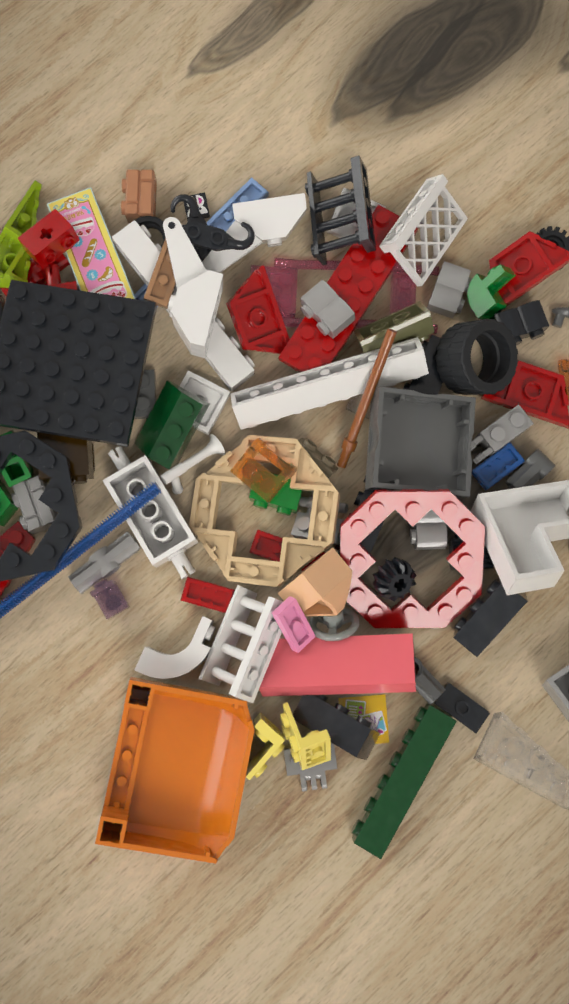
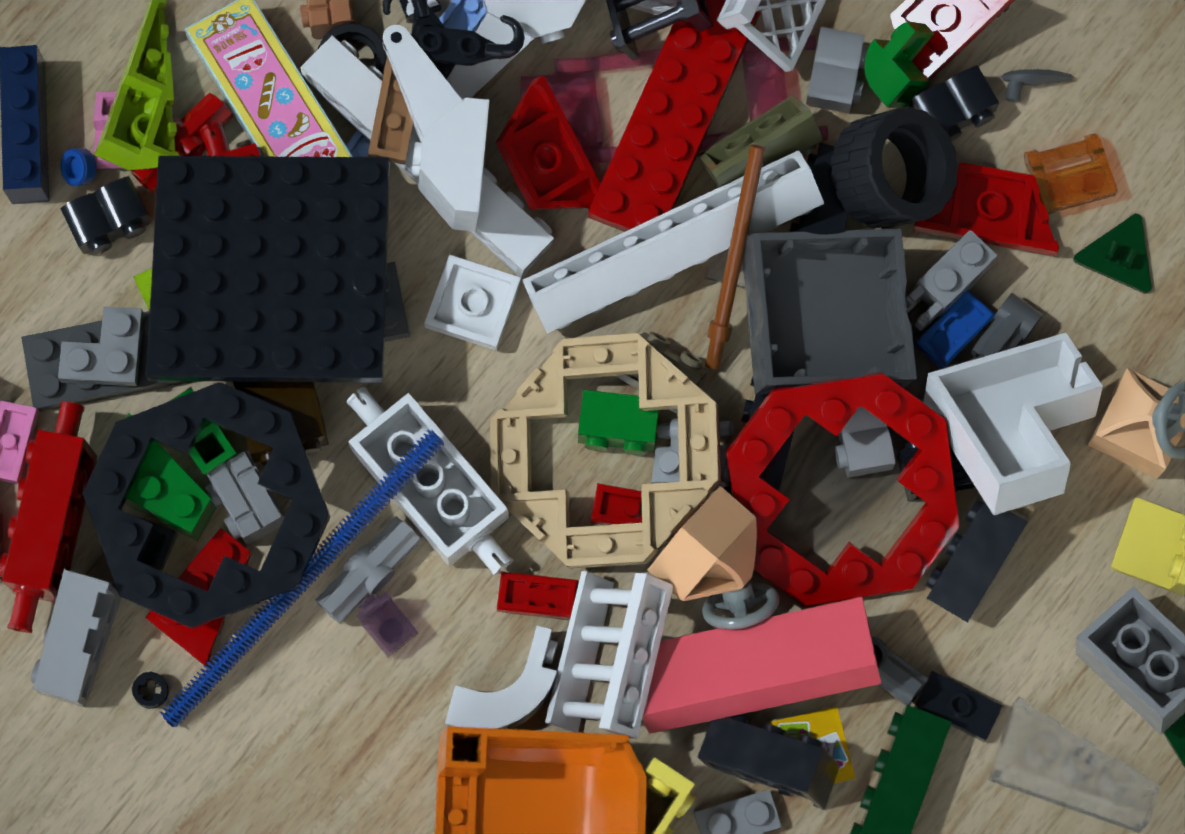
camera: 10 degrees left, 5 degrees down
red brick [18,209,80,269] -> none
dark green slope [134,380,210,469] -> none
white piece [160,434,225,494] -> none
clear orange plate [230,438,297,503] -> none
bright pink plate [272,596,316,653] -> none
light yellow bracket [280,702,331,770] -> none
light grey brick [300,280,355,338] -> none
black gear [373,557,417,602] -> none

